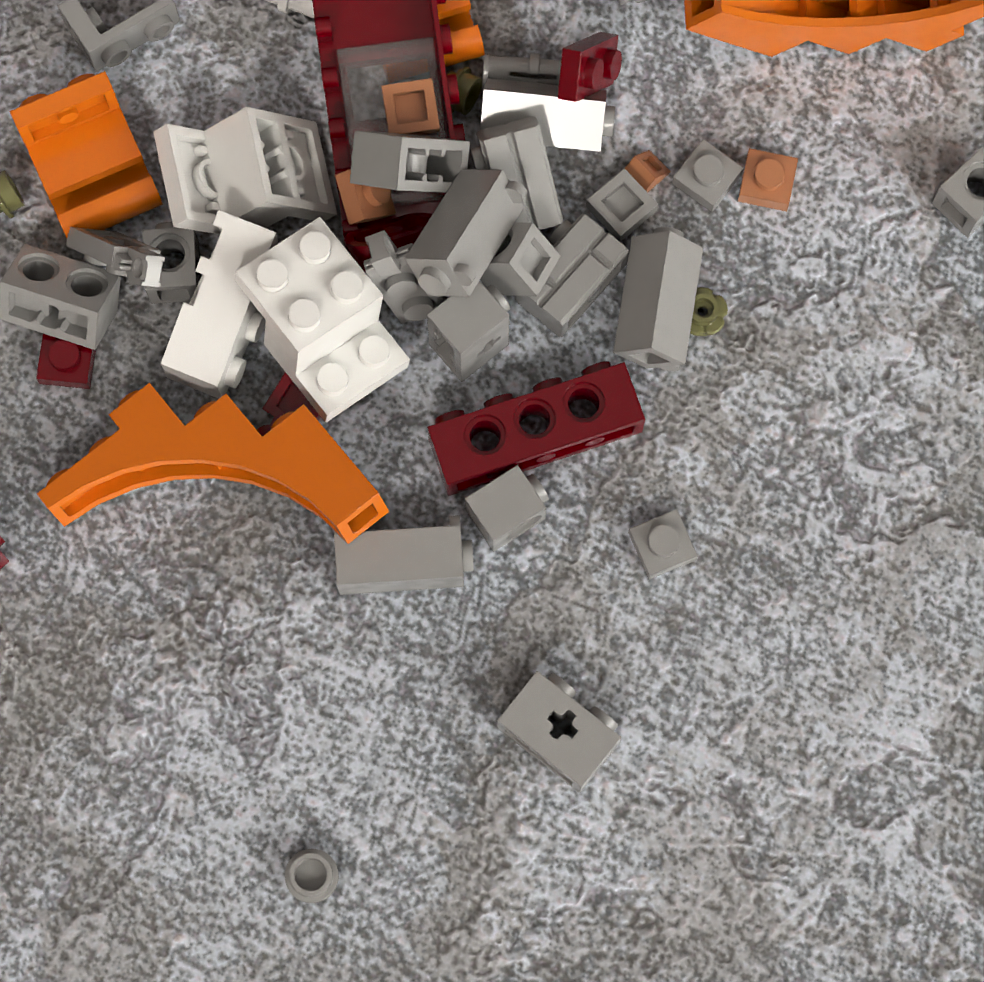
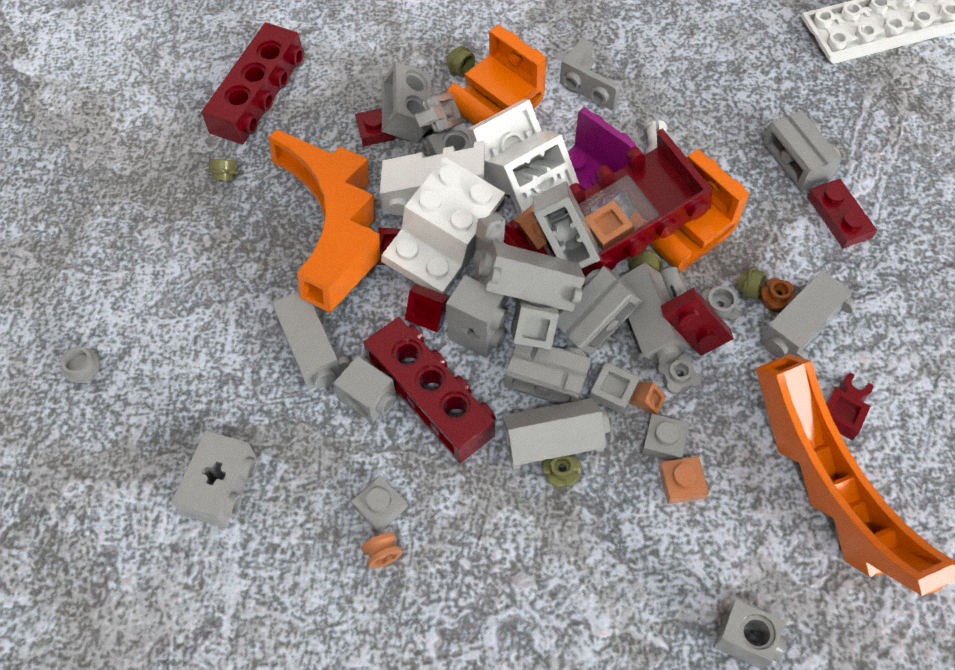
camera: 70 degrees right, 15 degrees down
none -> olive plate [205,159,239,181]
none -> nougat bush [361,532,403,569]
none -> dark red plate [405,284,449,332]
none -> magenta bracket [568,107,636,208]
none -> light grey plate [658,354,702,394]
none -> light grey plate [701,286,740,321]

